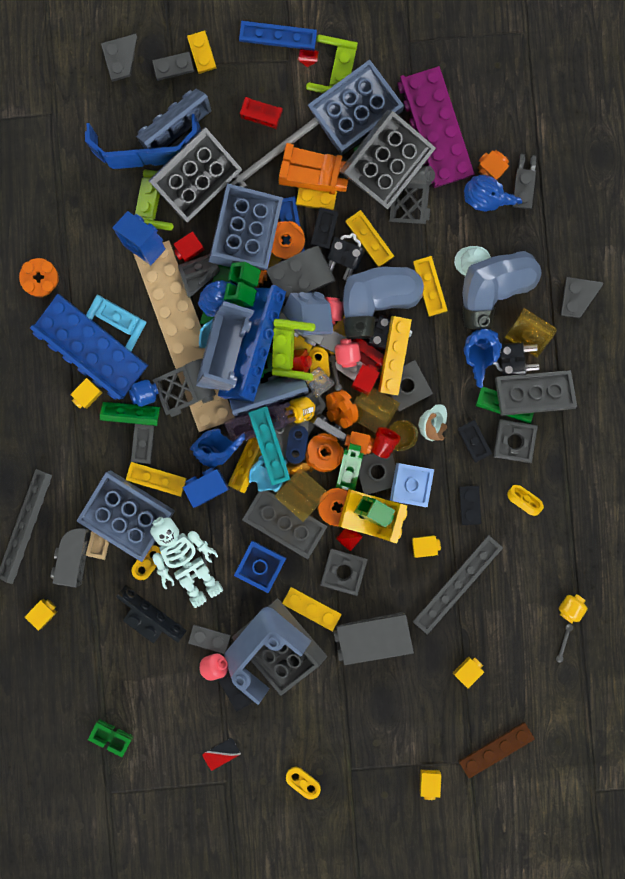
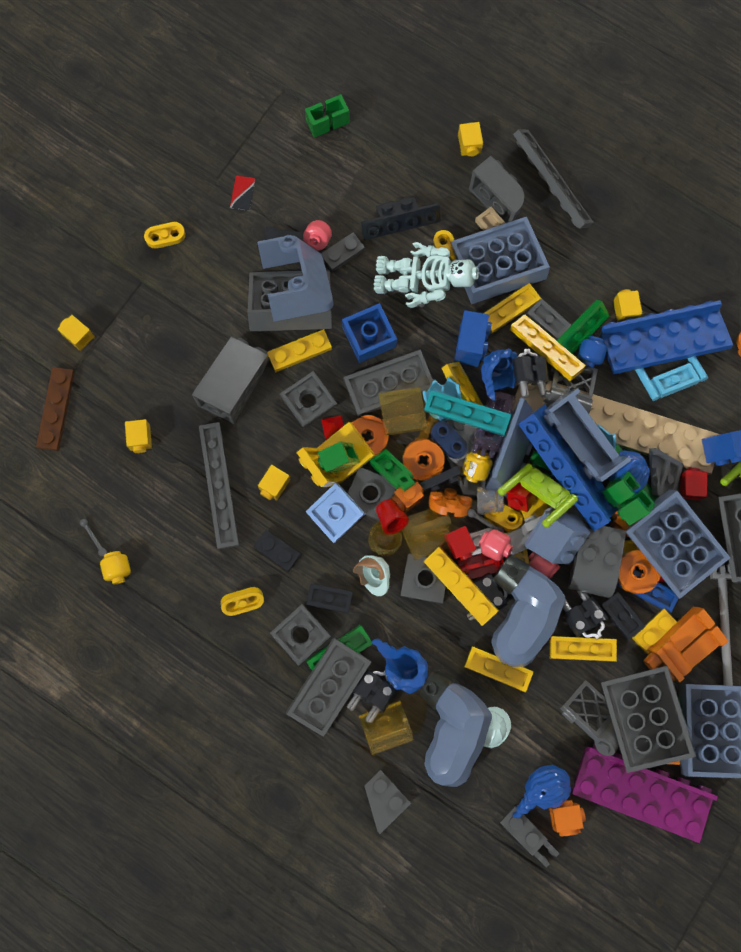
camera: 125 degrees right, 10 degrees down
none -> yellow plate [510,315,586,381]
none -> black piece [512,349,549,397]

